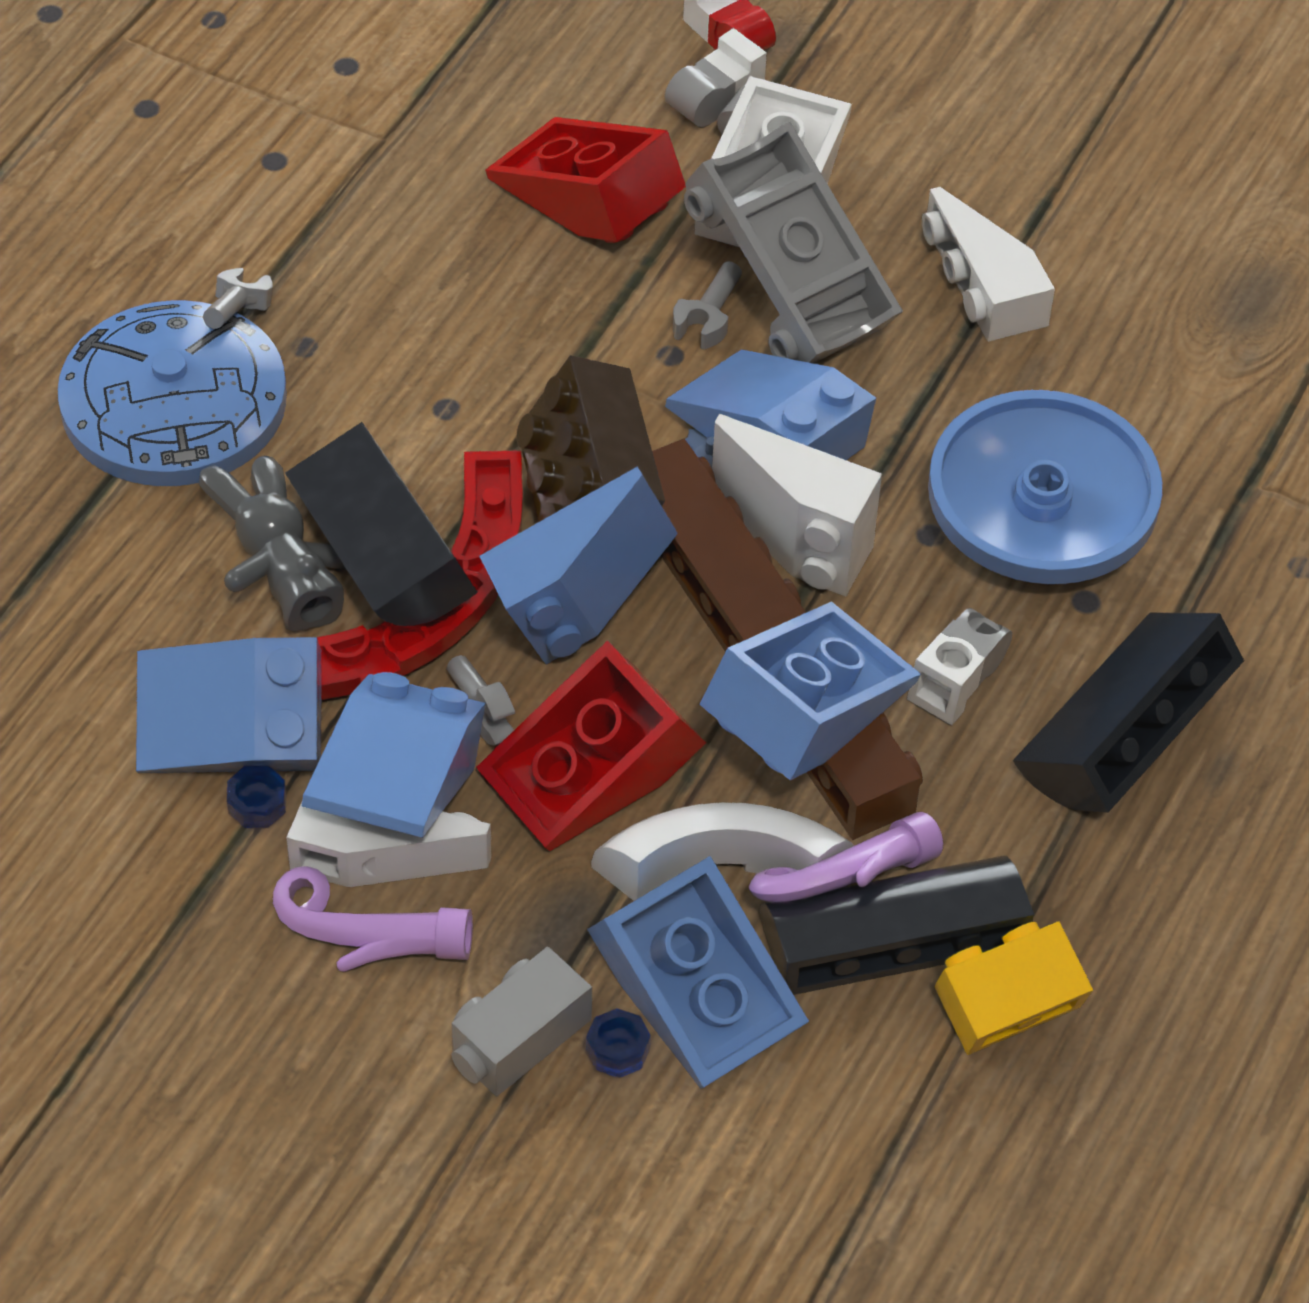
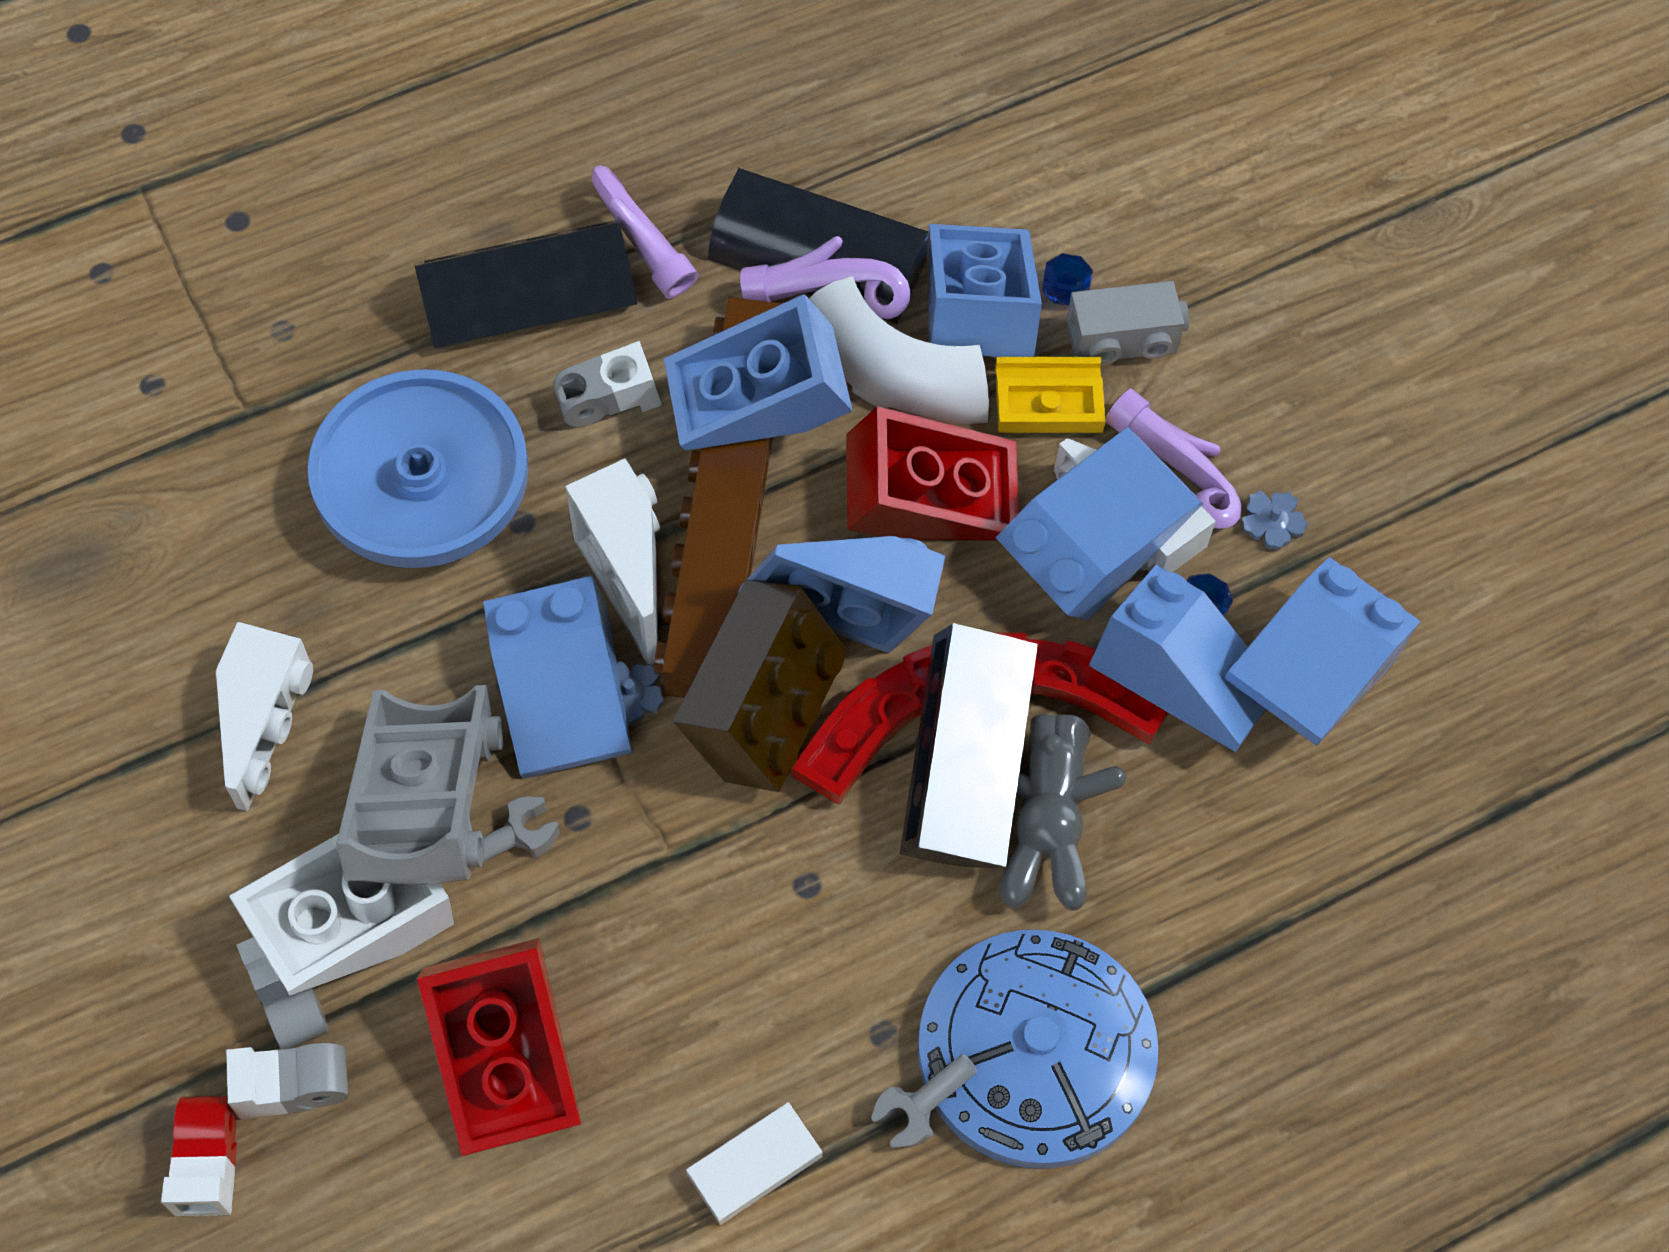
camera: 145 degrees left, 10 degrees up
light grey bar [447,655,515,746] -> none
yellow brick [934,921,1093,1055] -> none
none -> lavender plant [591,165,699,299]
none -> white tile [686,1102,823,1225]
none -> yellow plate [995,357,1106,433]
none -> medium blue slope [1225,557,1421,746]
none -> sand blue plant [1241,490,1308,550]

